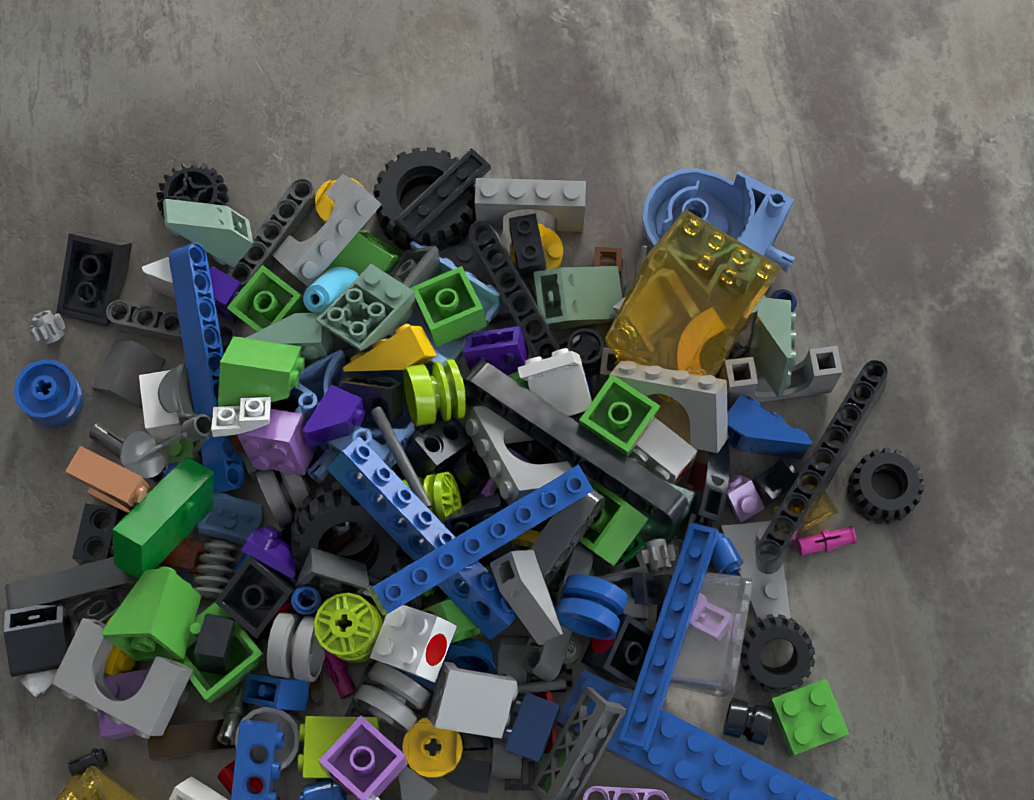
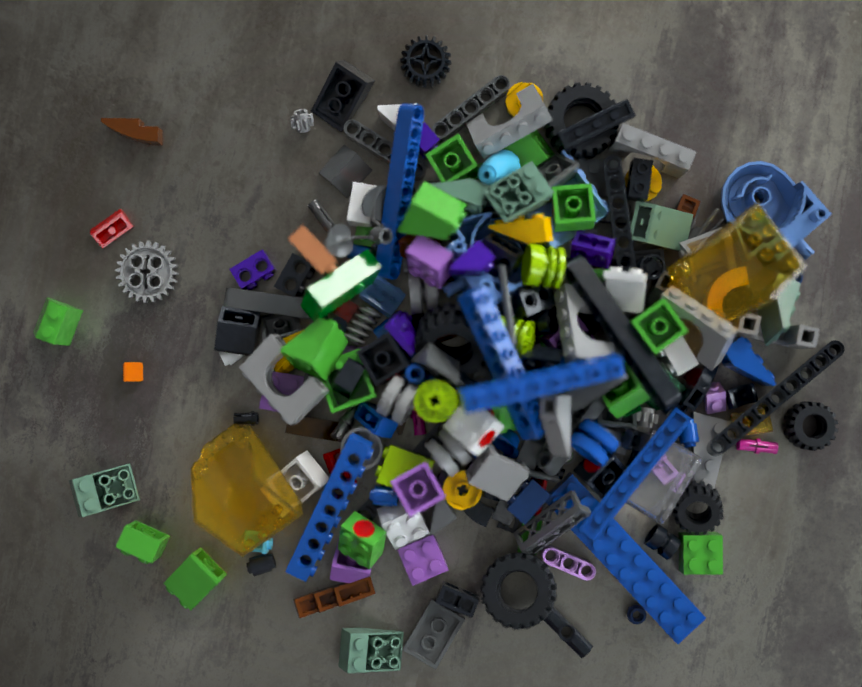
camera: 25 degrees right, 15 degrees up
blue wheel [13,359,85,428] -> none
sand green slope [163,199,253,268] -> none
white slope [211,397,271,437] -> none
none -> dark purple brick [229,249,277,291]

